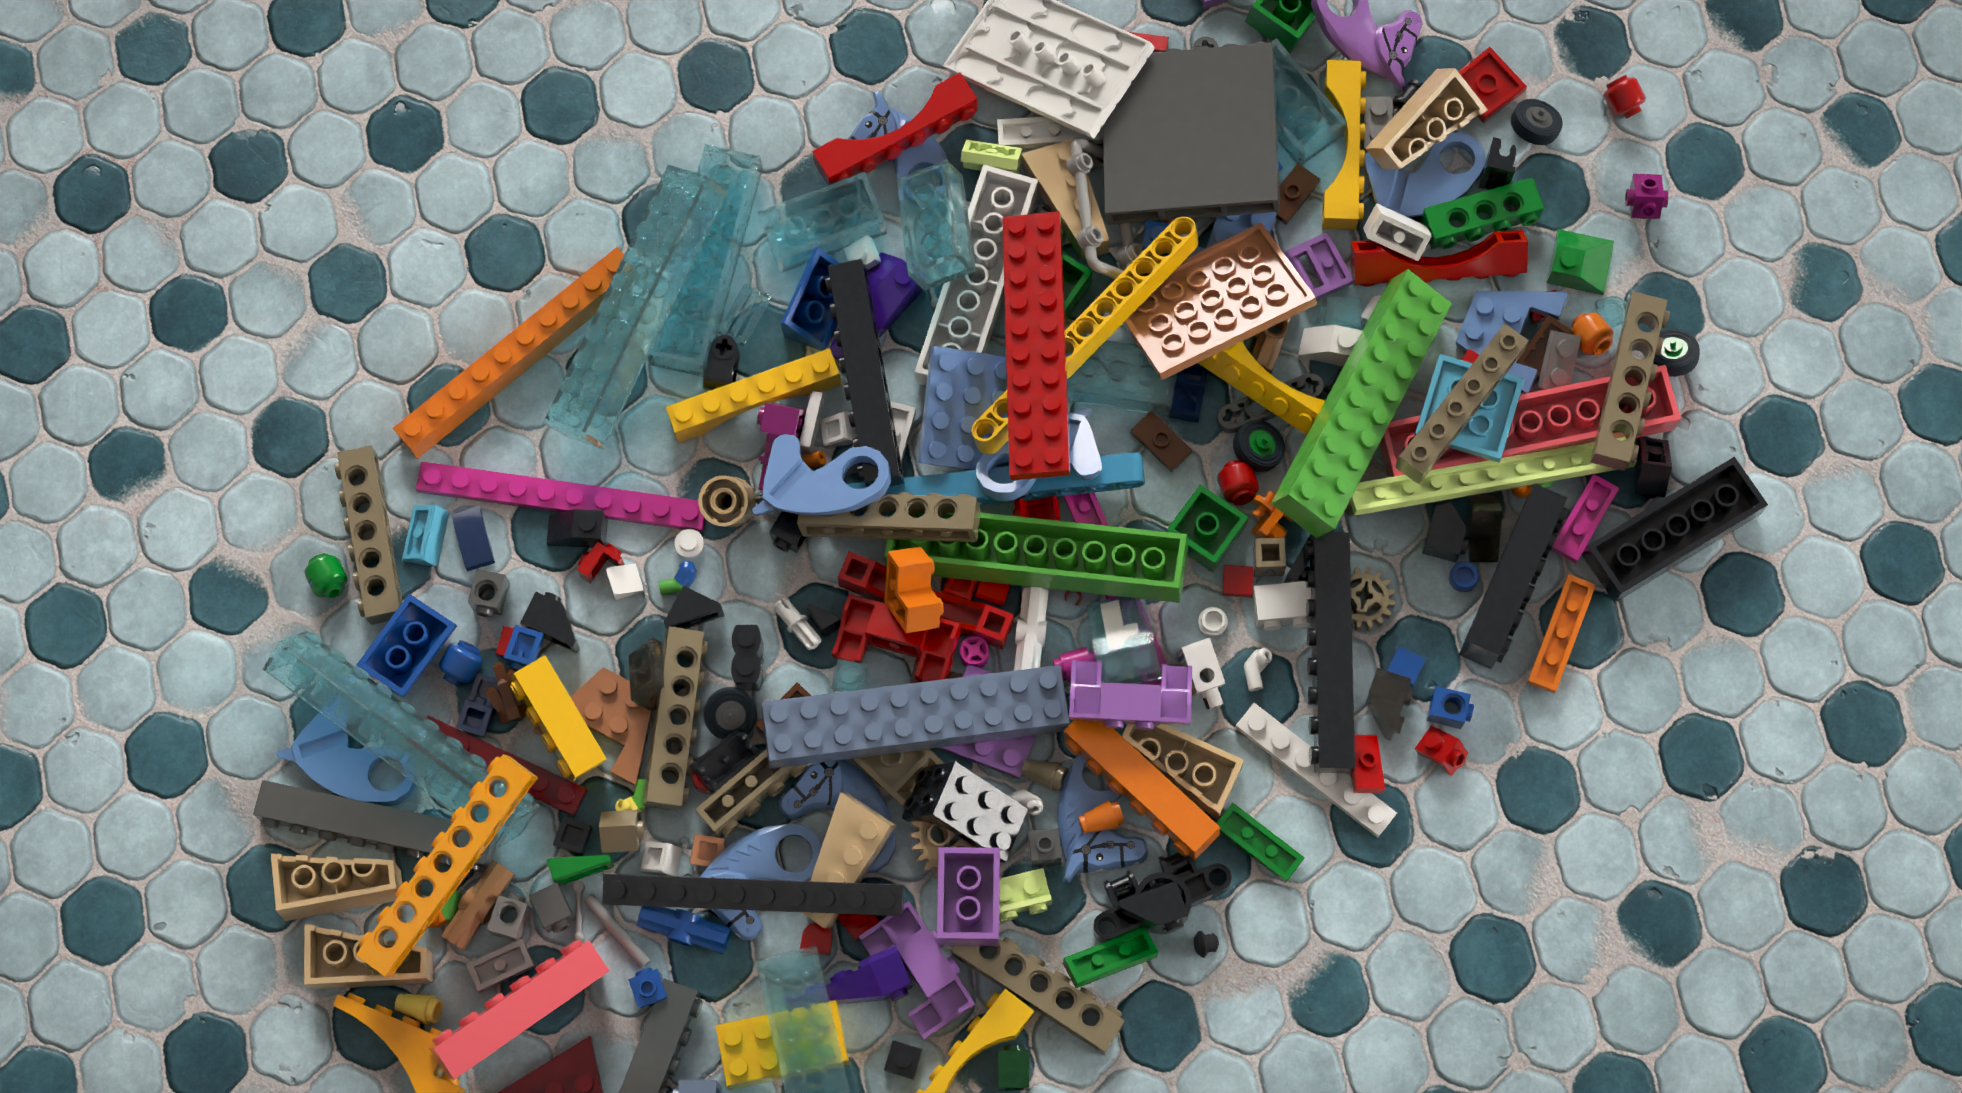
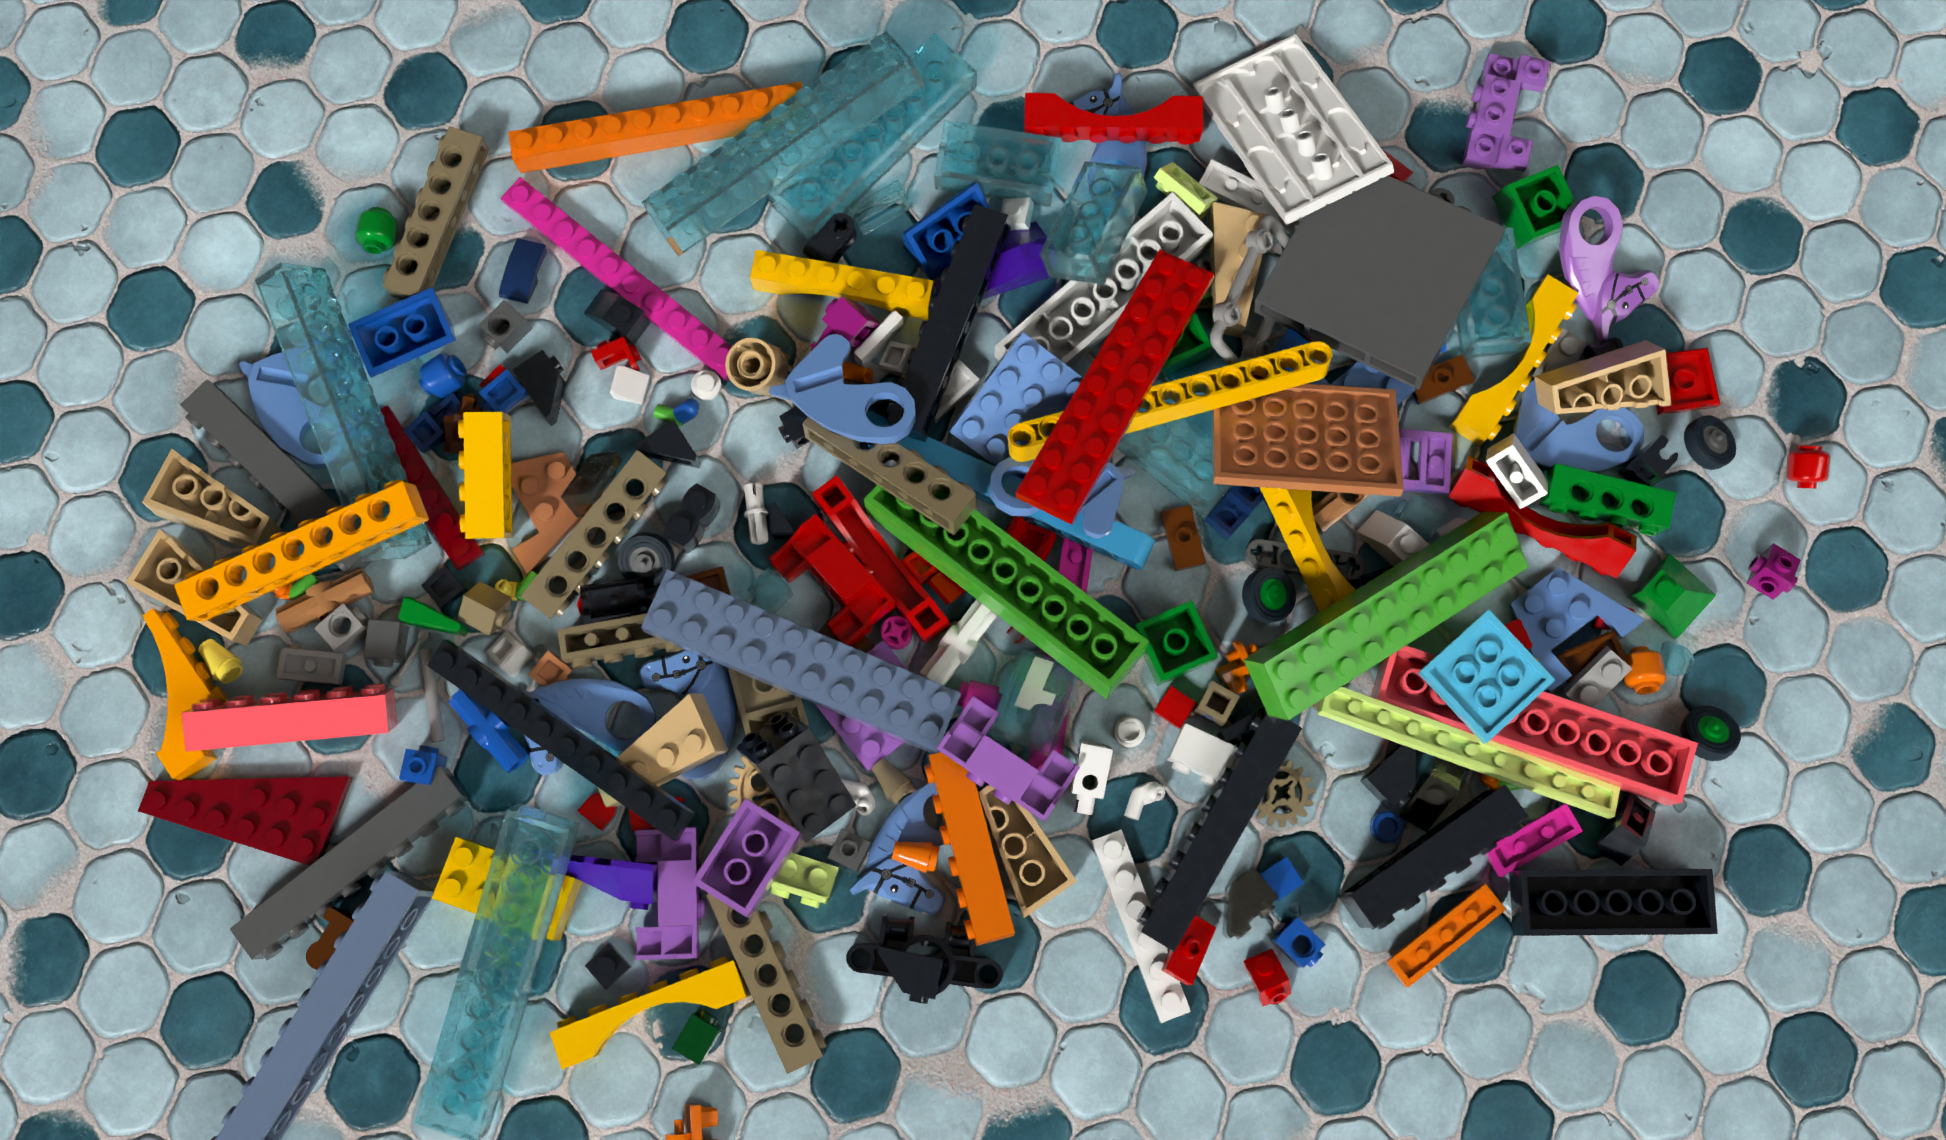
camera: 25 degrees right, 5 degrees up
medium azure slope [402,505,449,566] -> none
orange brick [884,546,944,633] -> none
green plate [1062,927,1159,989] -> none
black piece [1194,931,1219,958] -> none
green plate [1216,802,1305,883] -> none
red head [1217,460,1259,506] -> none
dark tan brick [1395,324,1529,484] -> none
dark tan brick [1590,291,1670,471] -> none

